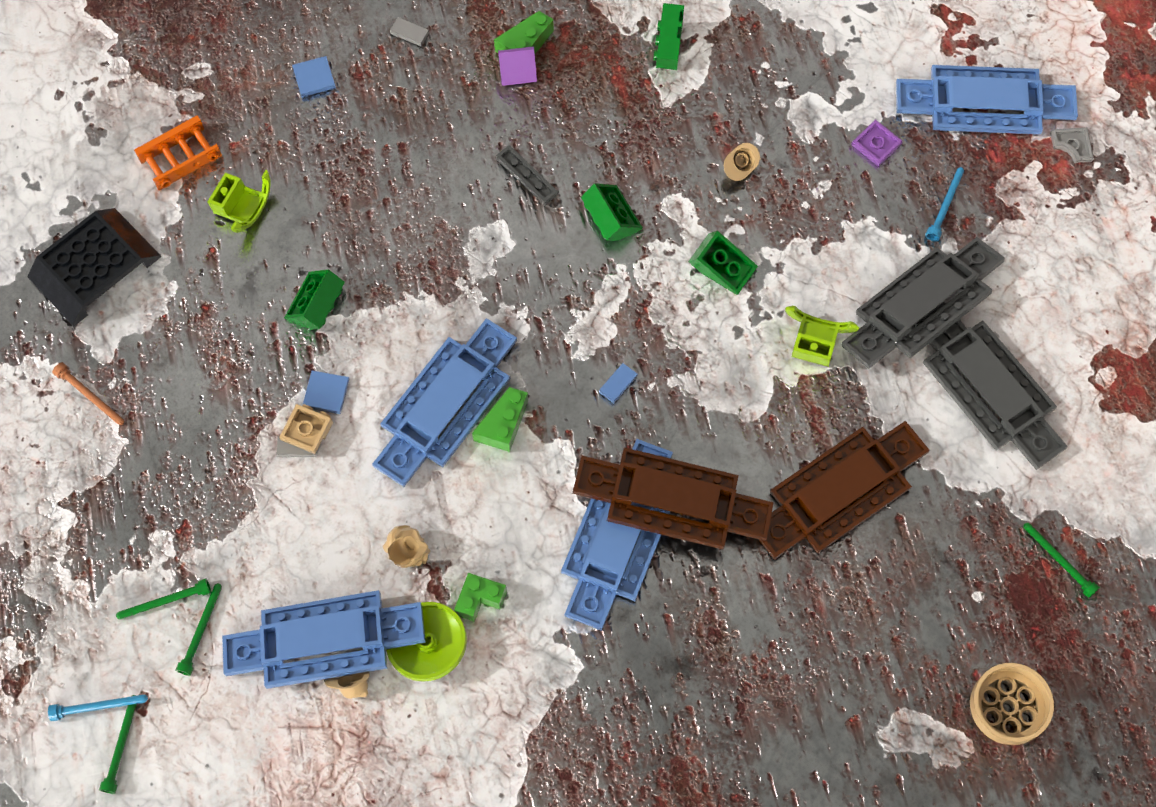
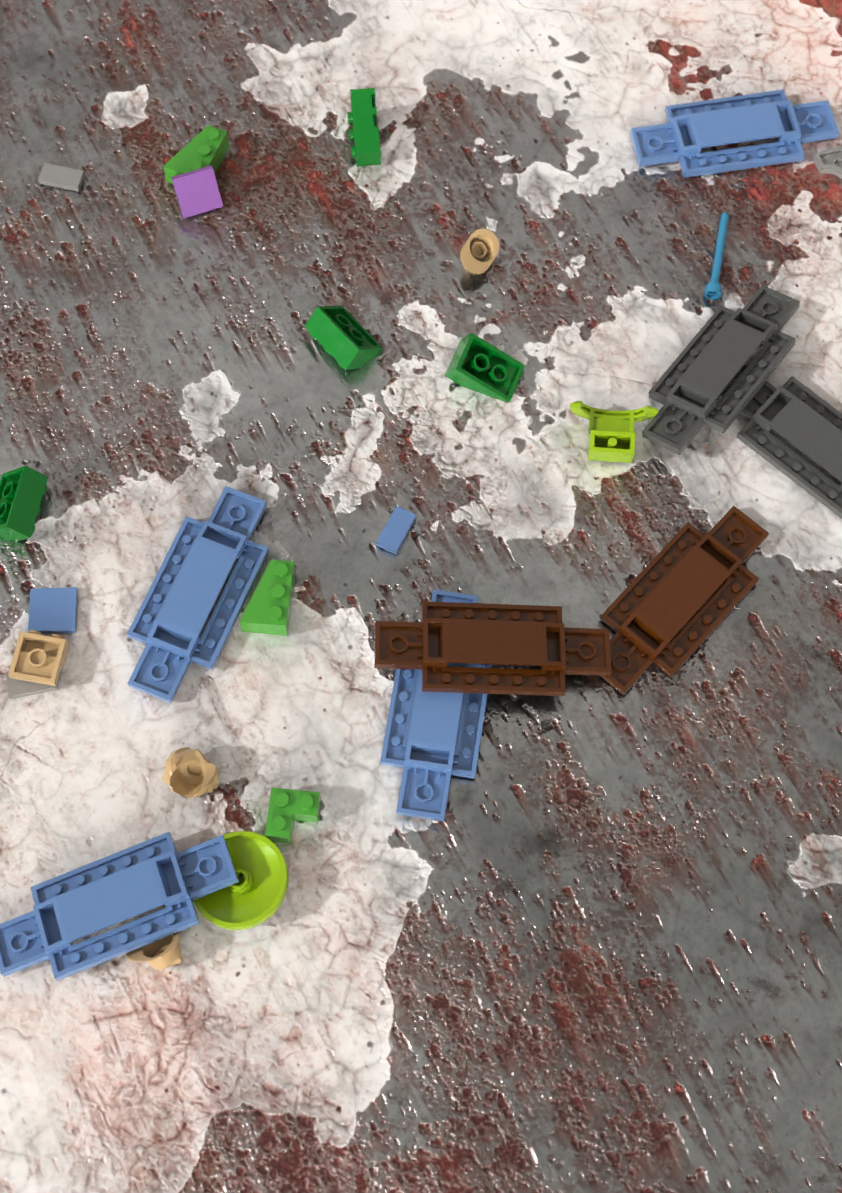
camera: 15 degrees left, 0 degrees up
dark grey plate [496,145,558,206] -> none
medium lavender tile [851,119,903,167] -> none

